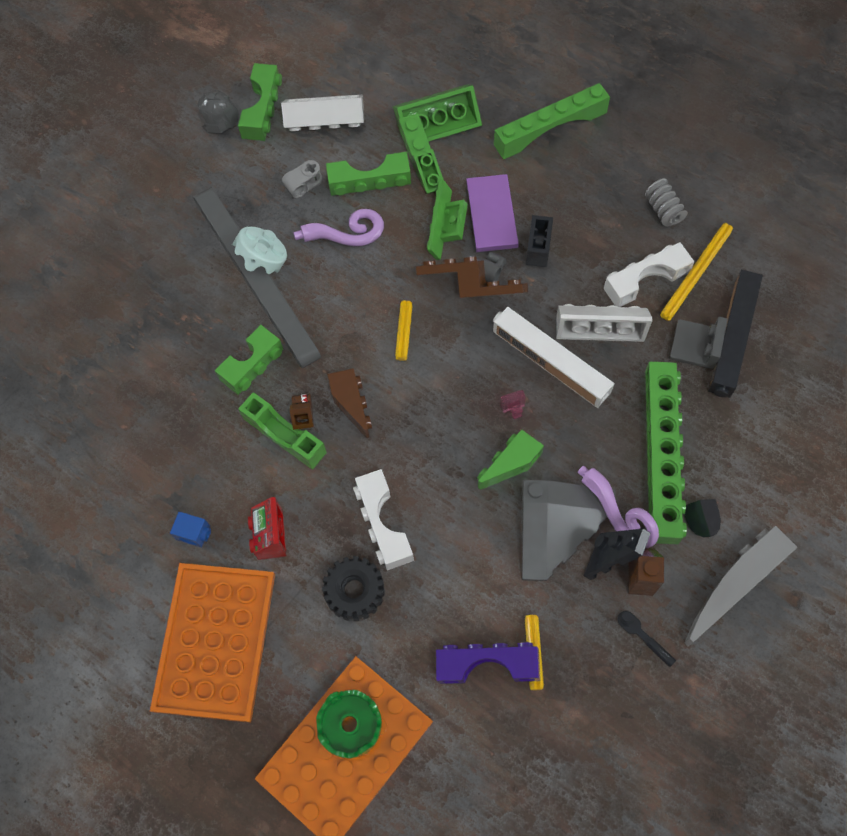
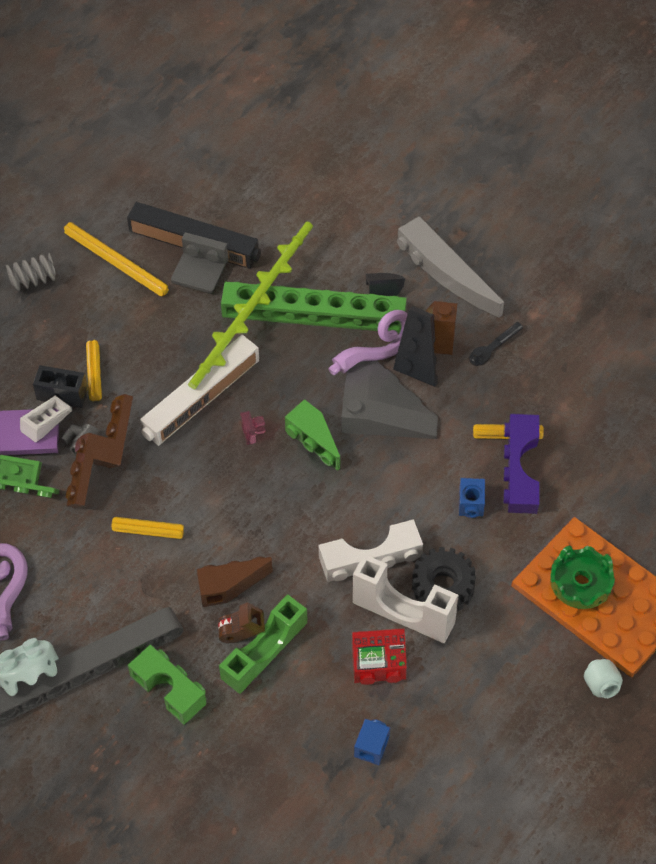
camera: 90 degrees left, 10 degrees down
orange plate [150,563,275,723] -> none
white slope [556,304,652,342] -> none
white arch [604,242,694,307] -> none
none -> white slope [20,396,72,442]
none -> yellow axle [86,340,102,401]
none -> lime plant [188,222,313,390]
none -> white arch [353,554,458,644]
none -> blue brick [459,478,485,518]
none -> light aqua head [584,659,623,698]

